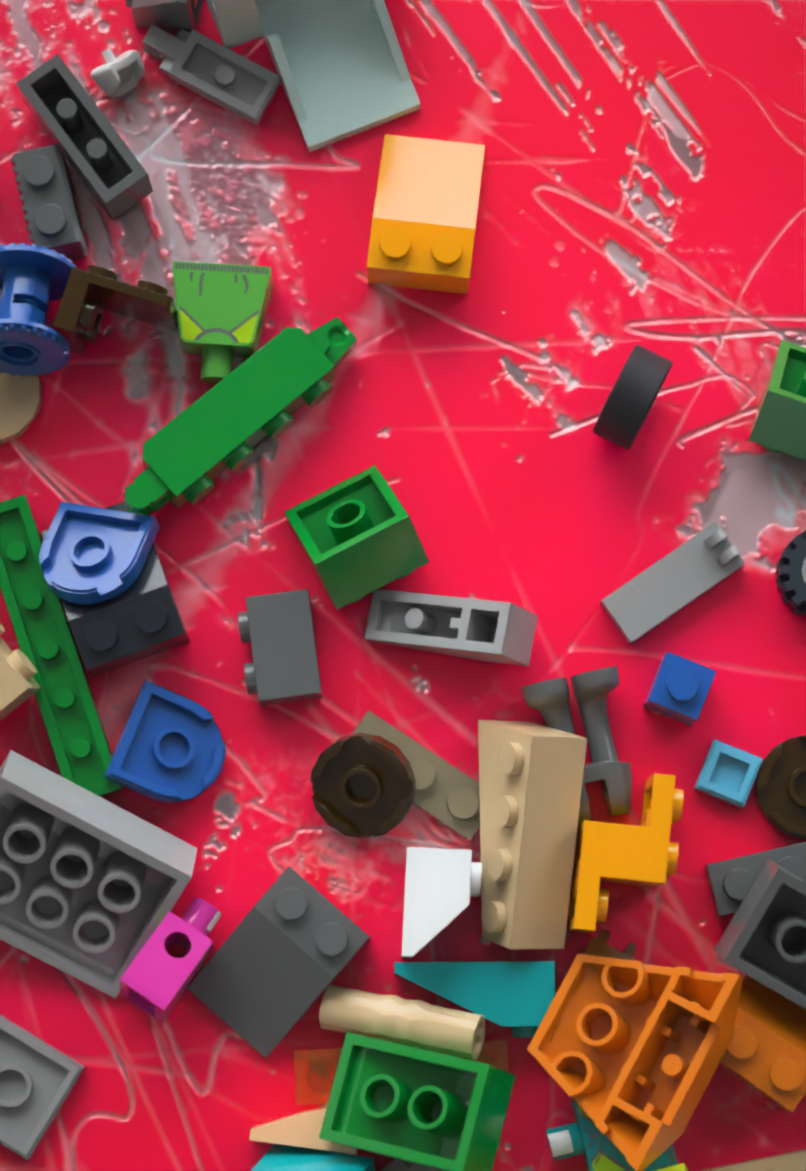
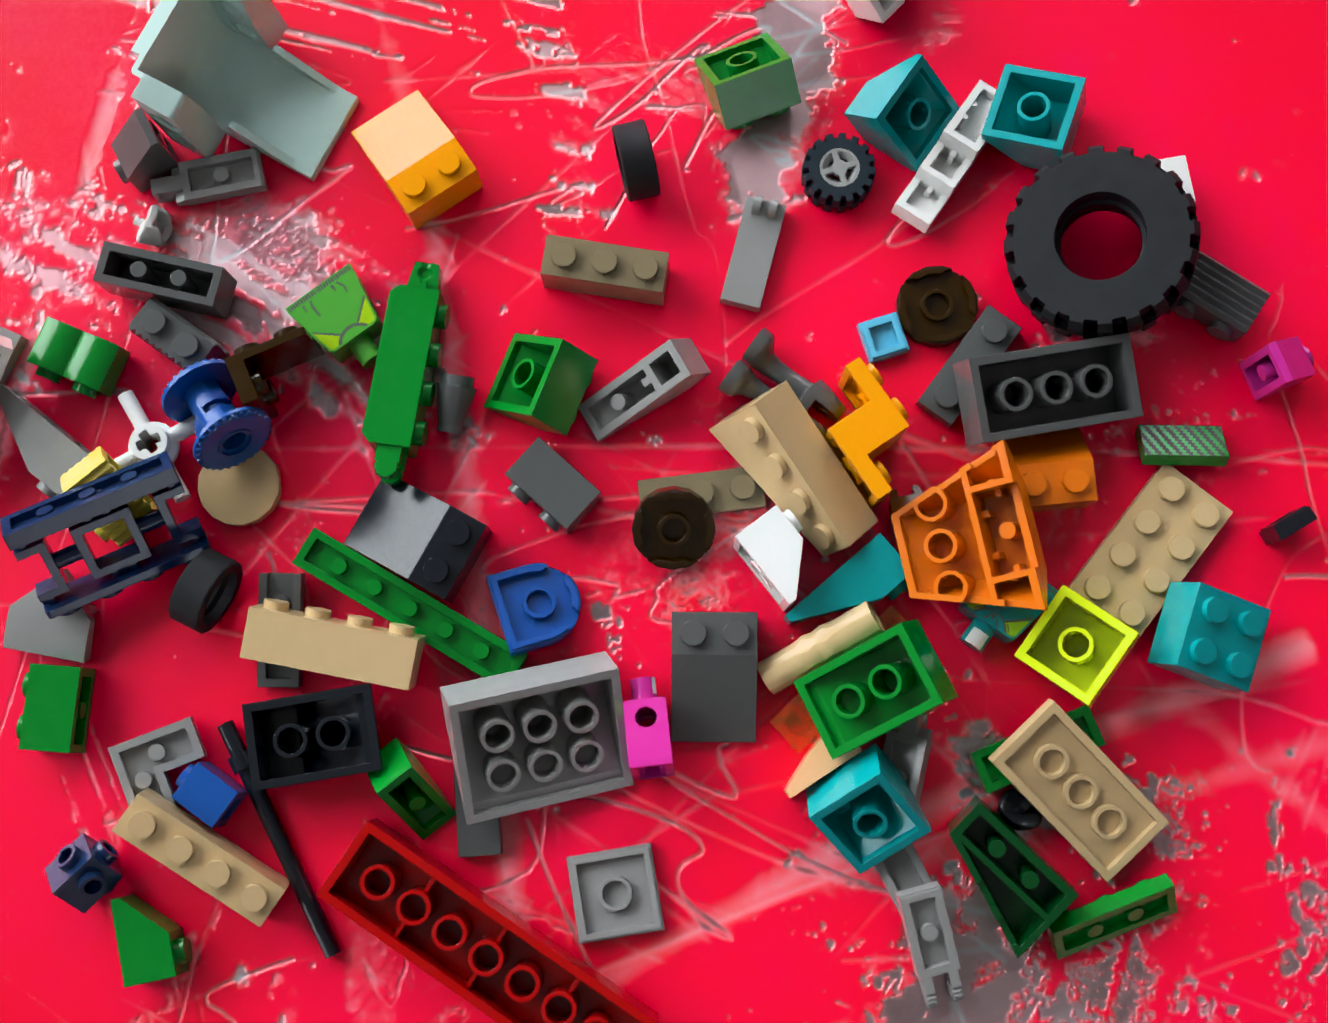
camera: 35 degrees left, 0 degrees up
tile [39,502,160,604] -> none
blue brick [643,652,716,726] -> none
none -> dark grey cone [436,373,477,435]
none -> dark tan brick [540,234,670,306]

